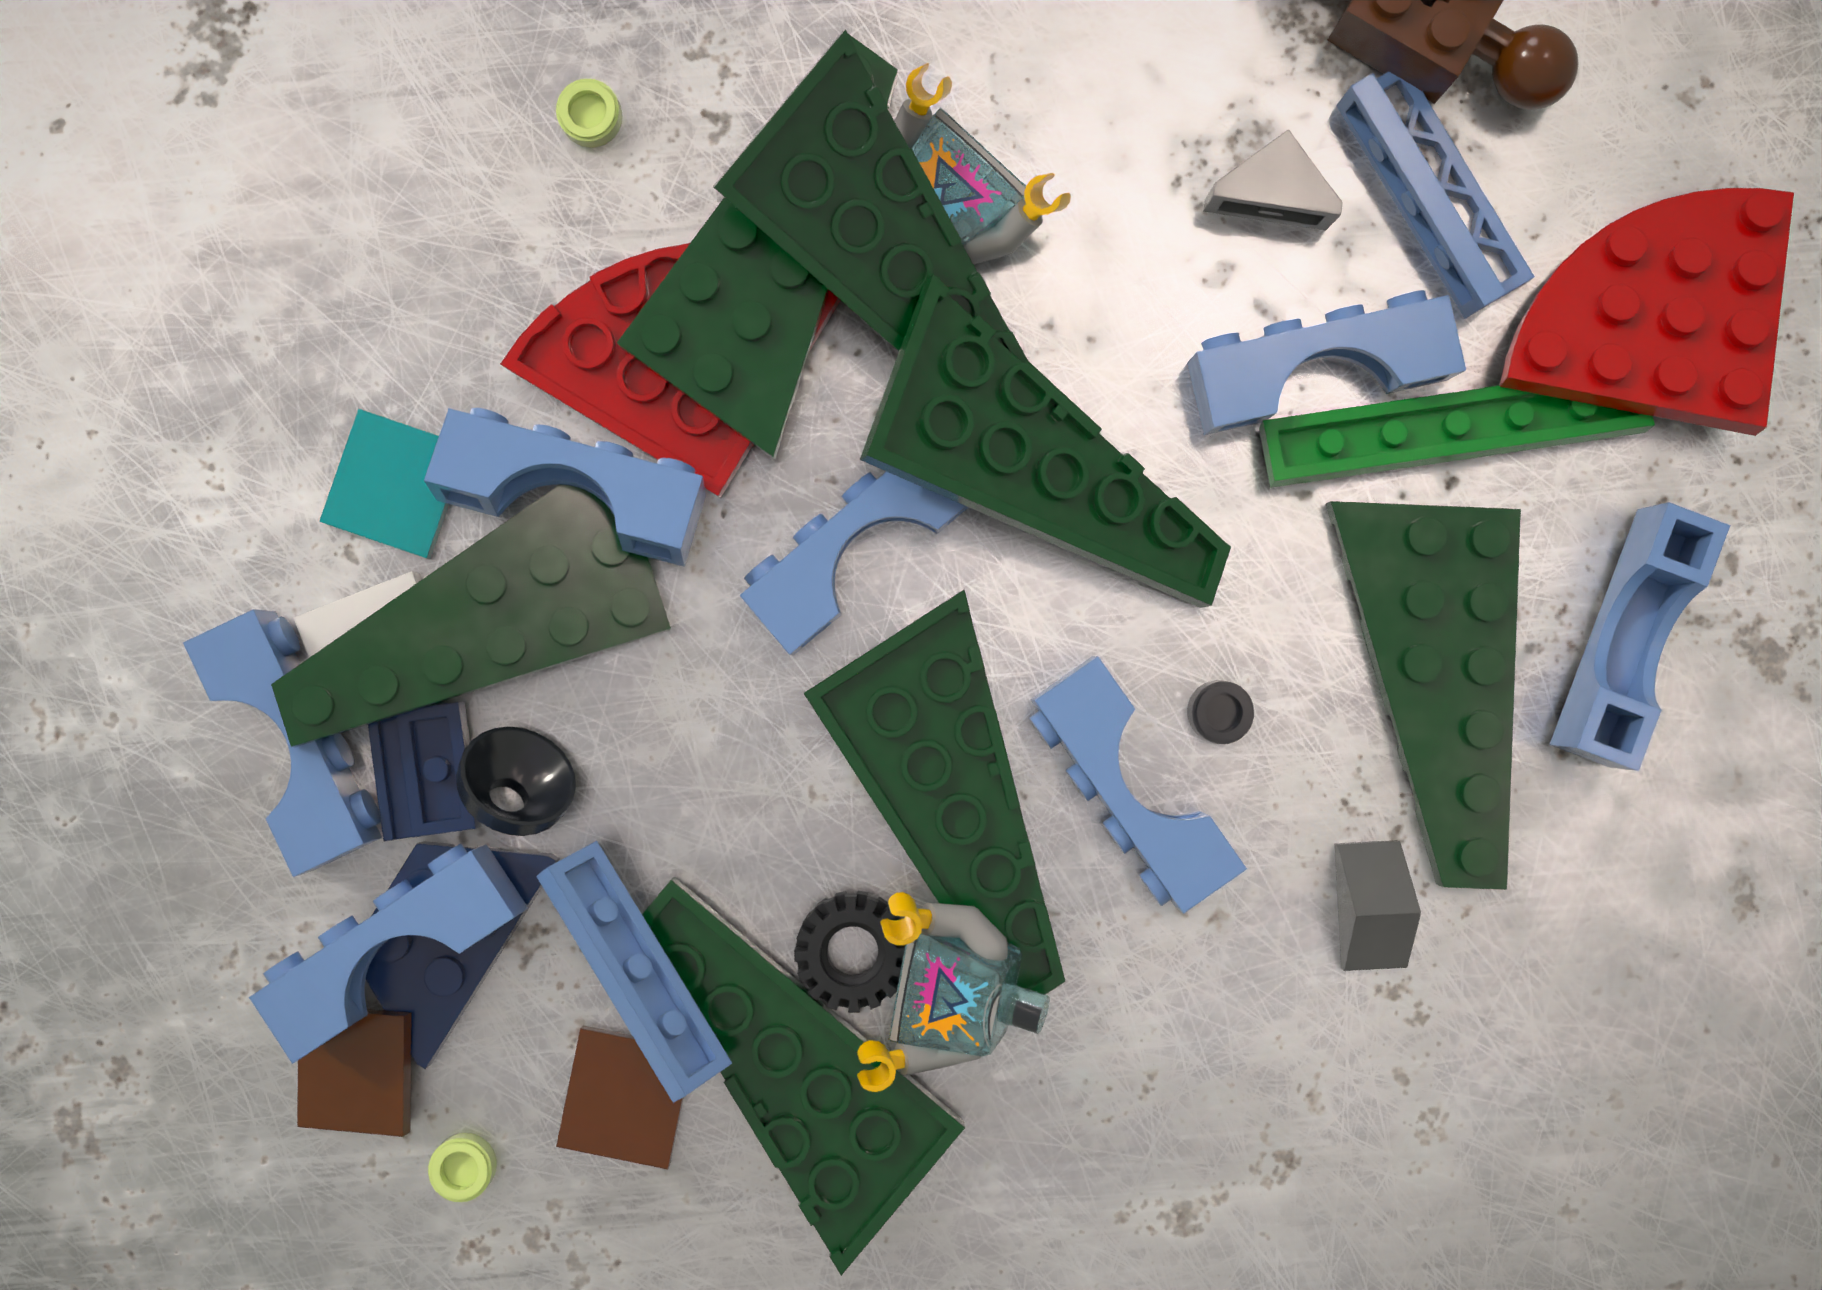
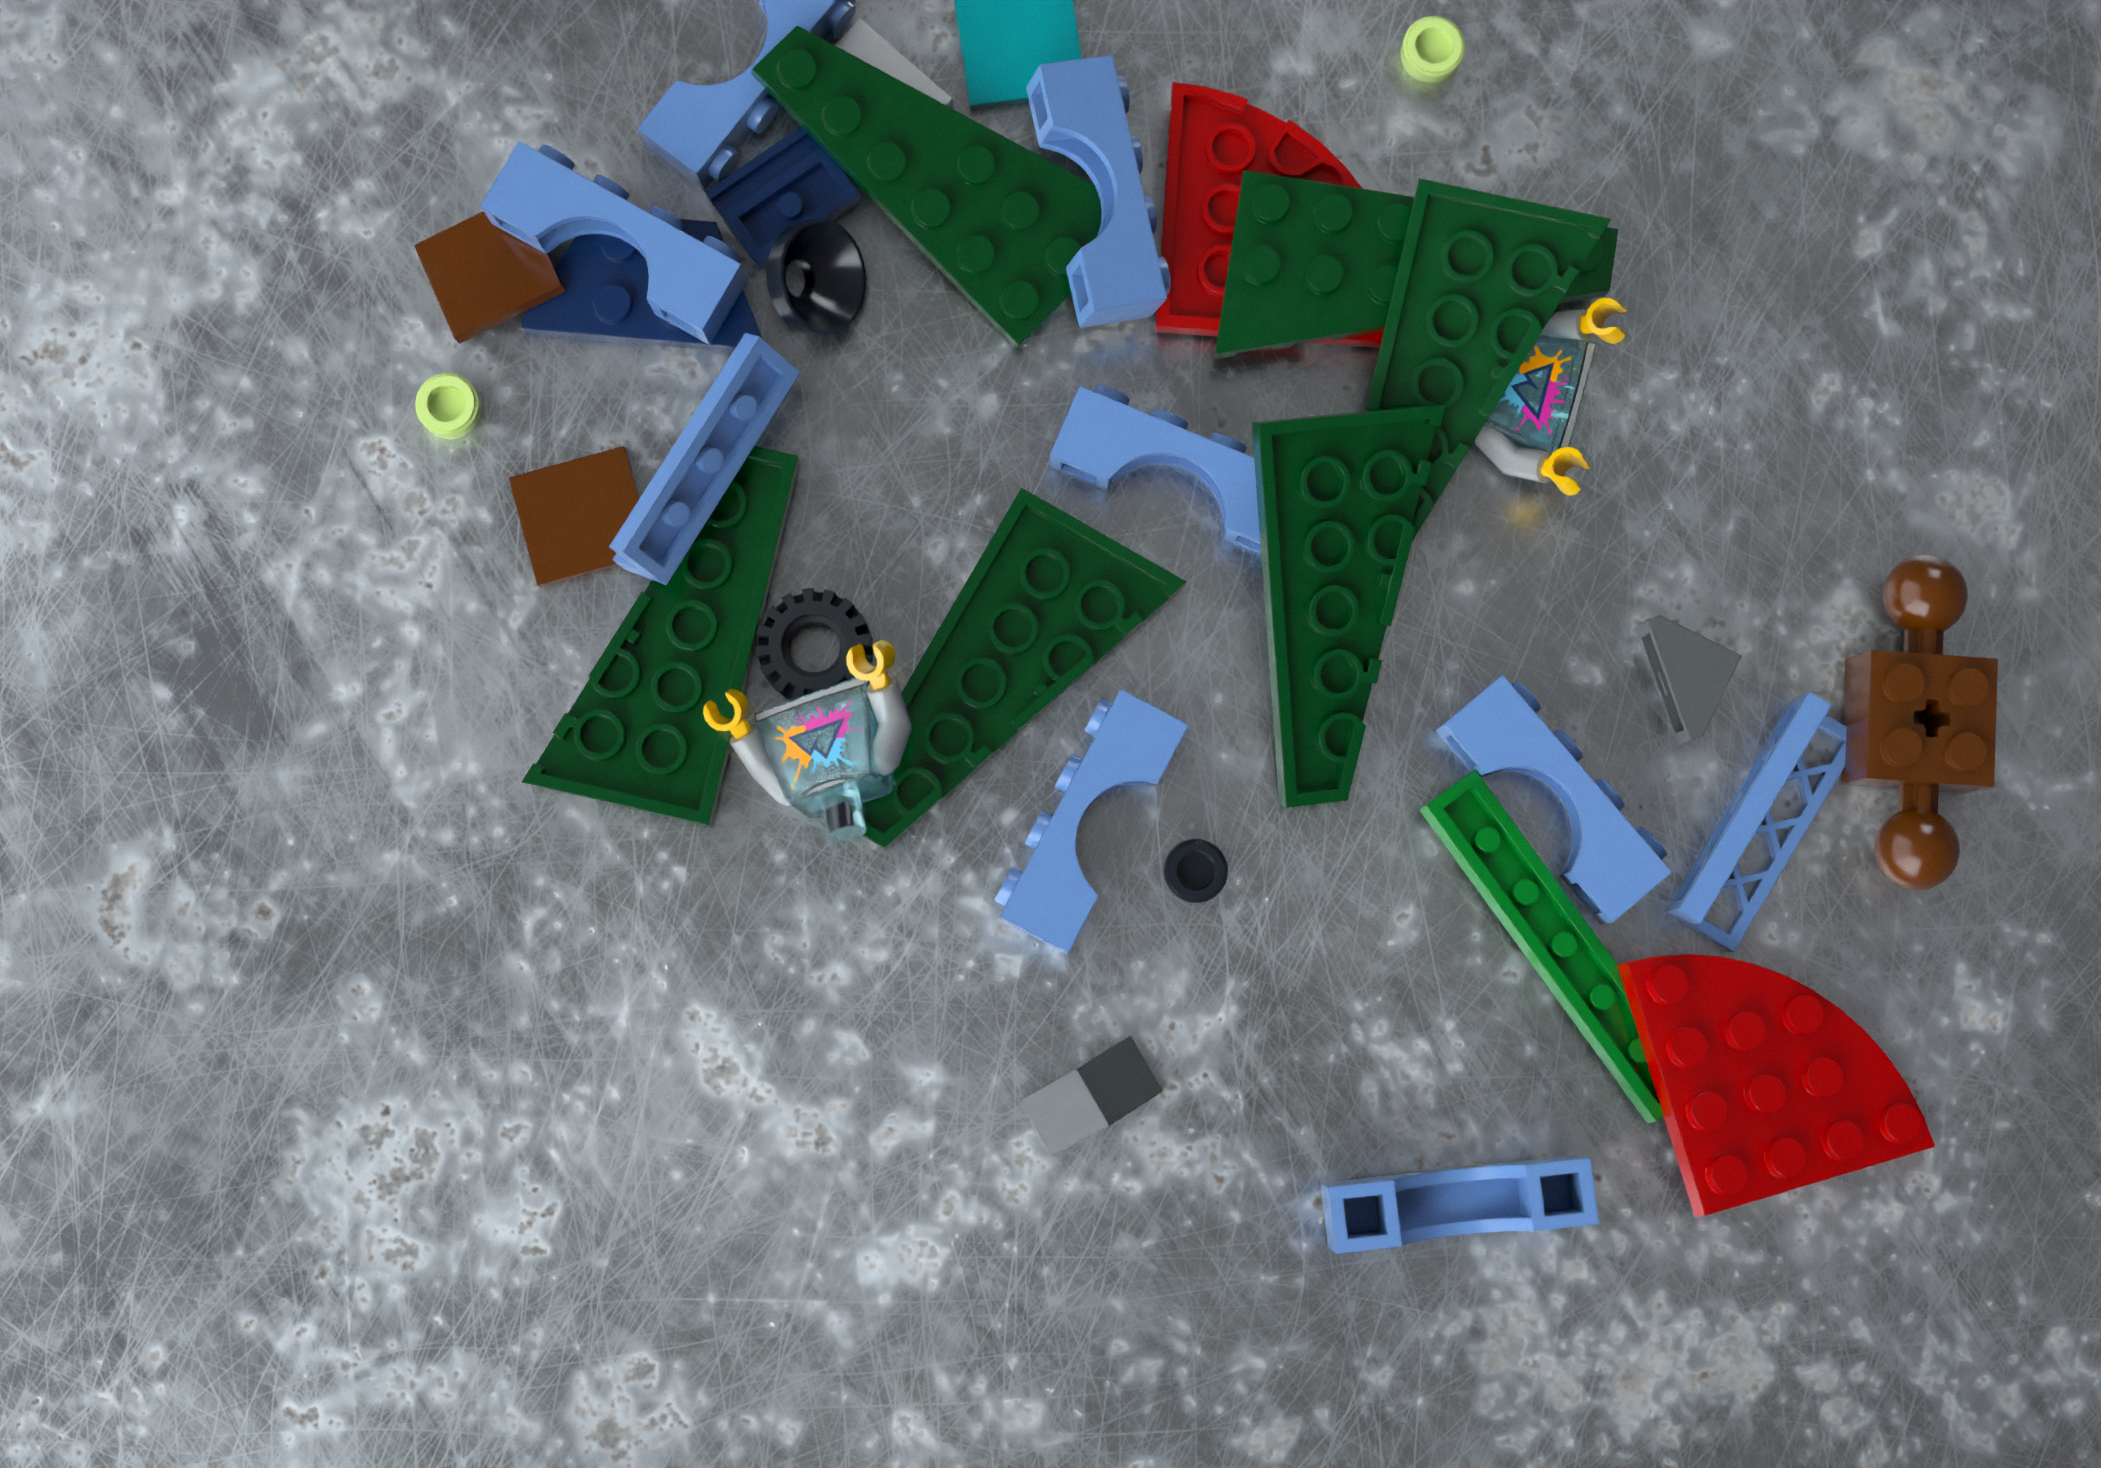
camera: 60 degrees right, 5 degrees down
dark green wing [1325,501,1521,890] -> none

